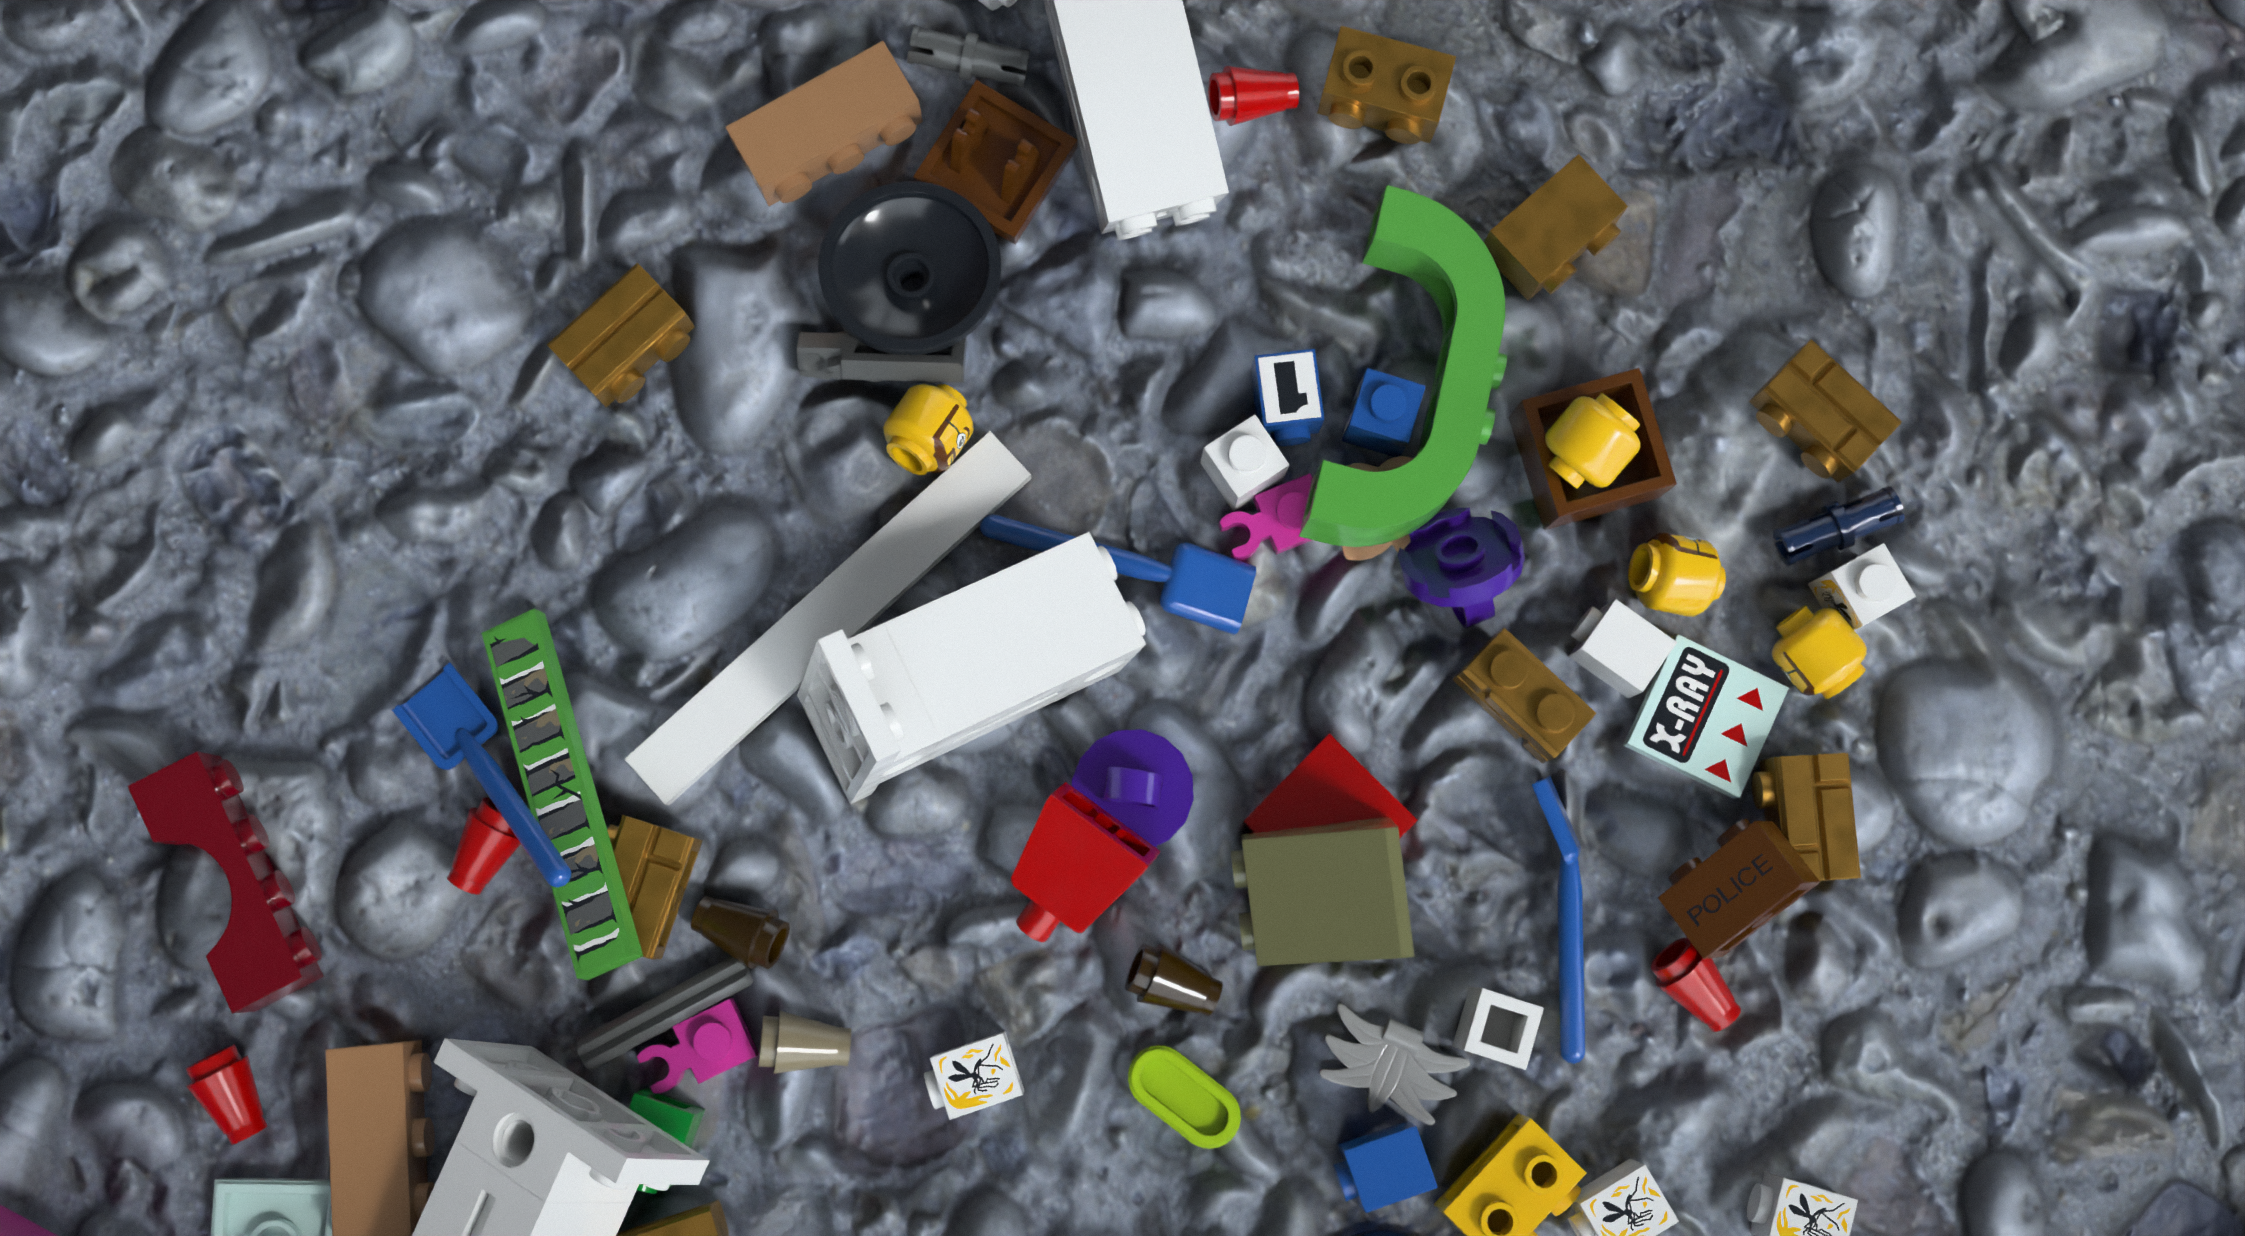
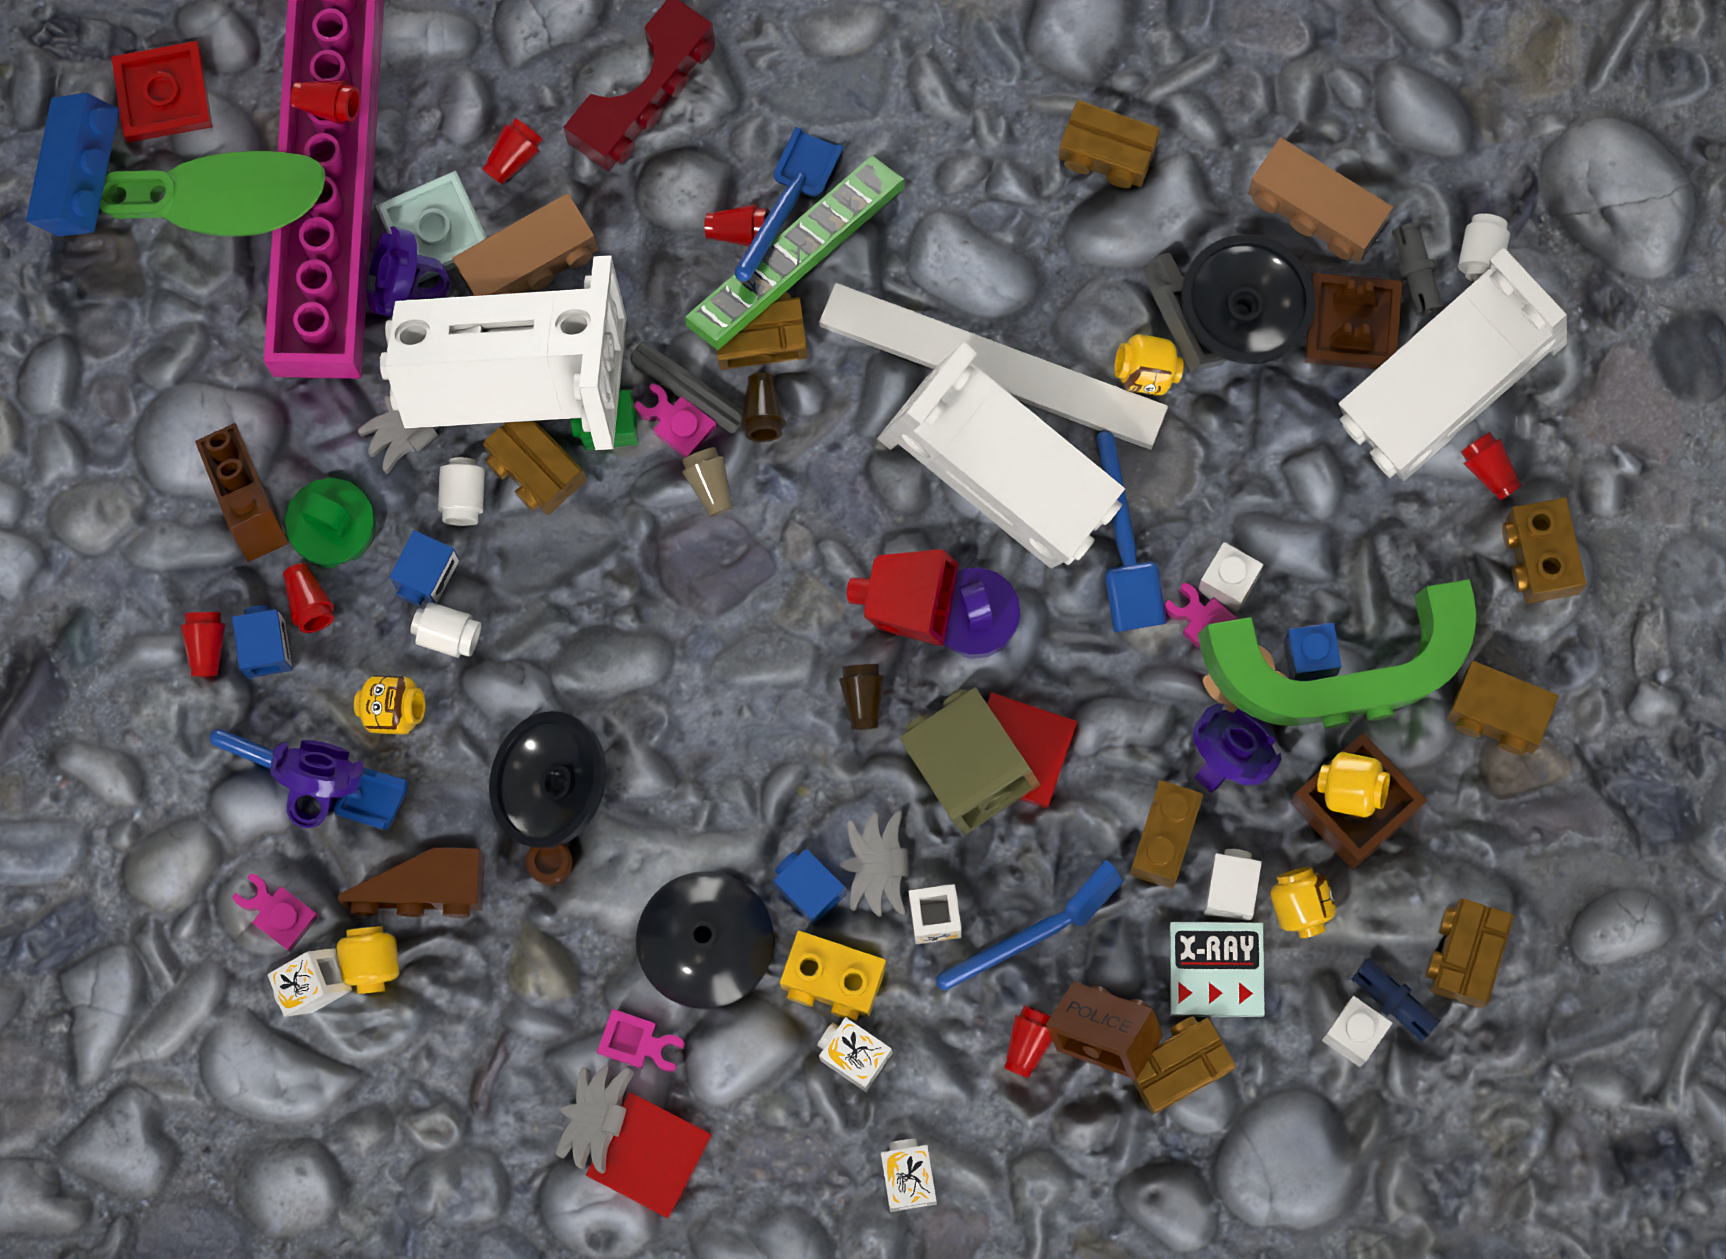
camera: 75 degrees right, 5 degrees down
white brick [924,1031,1025,1120] -> none
lime tile [1128,1045,1241,1149] -> none
brick [1250,349,1325,446] -> none
yellow head [1772,605,1867,699] -> none

